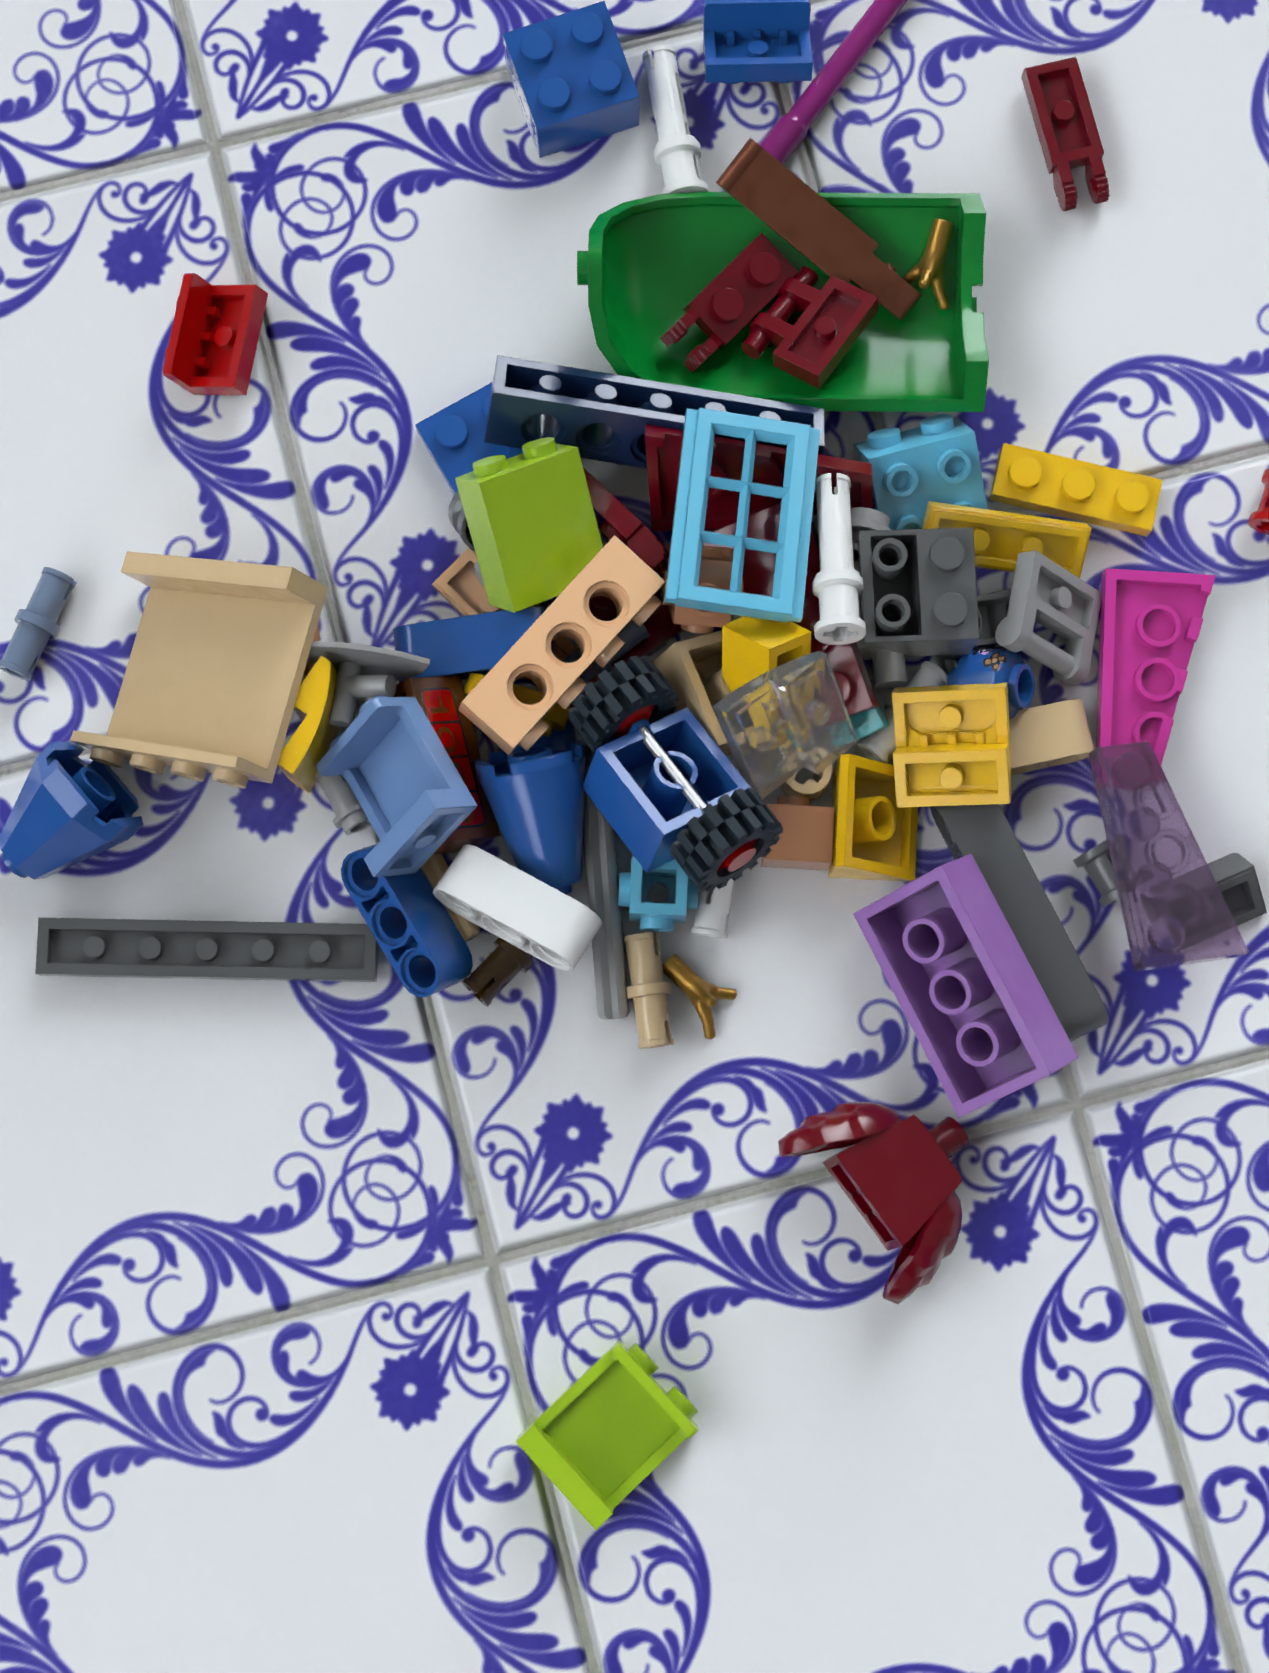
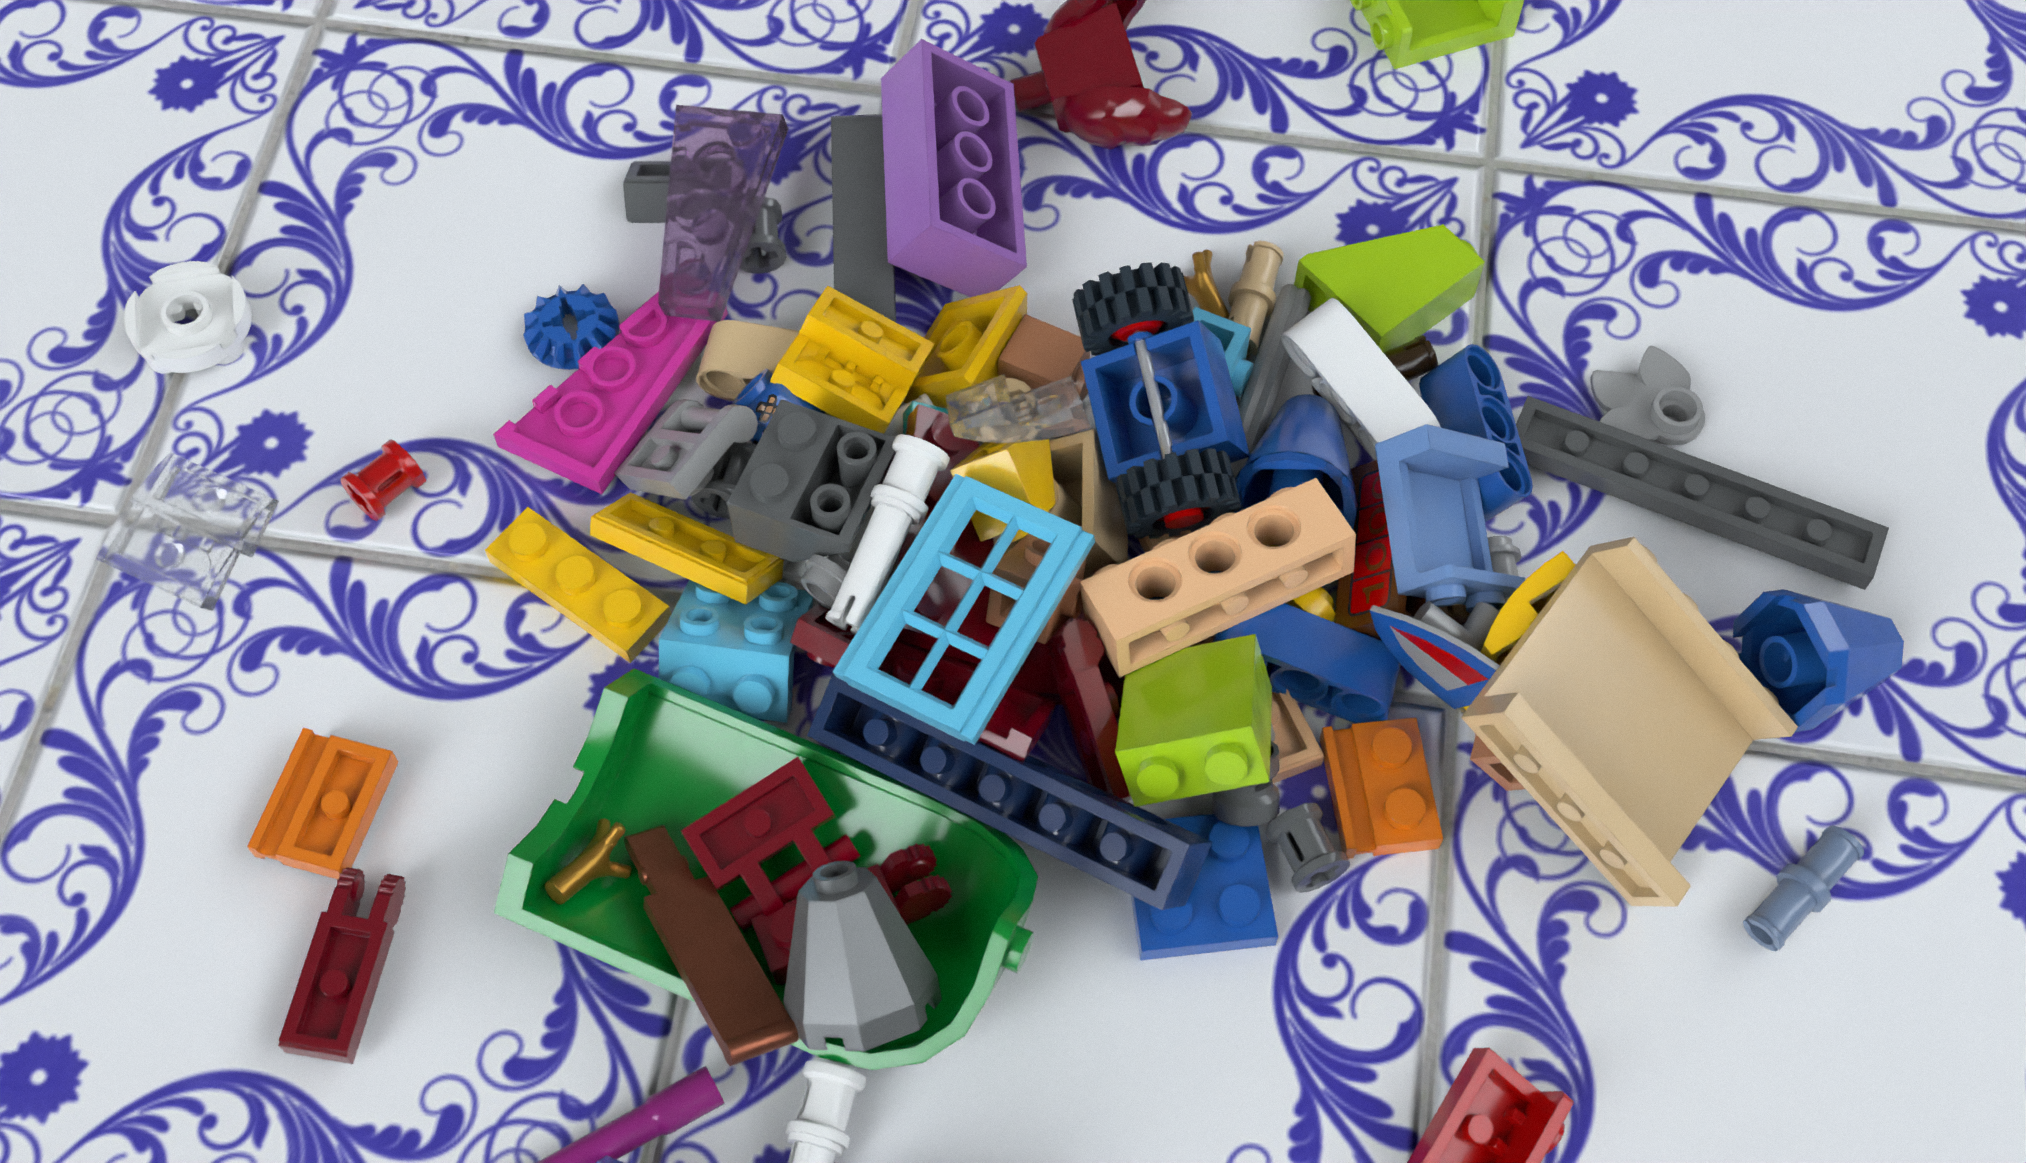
camera: 155 degrees left, 20 degrees down
none -> orange plate [247,728,399,879]
none -> blue gear [523,284,620,370]
none -> cone [784,861,942,1051]
none -> dark grey bush [1265,802,1350,893]
none -> lime slope [1294,225,1485,352]
none -> orange plate [1319,717,1443,859]
none -> light grey plate [1590,346,1705,445]

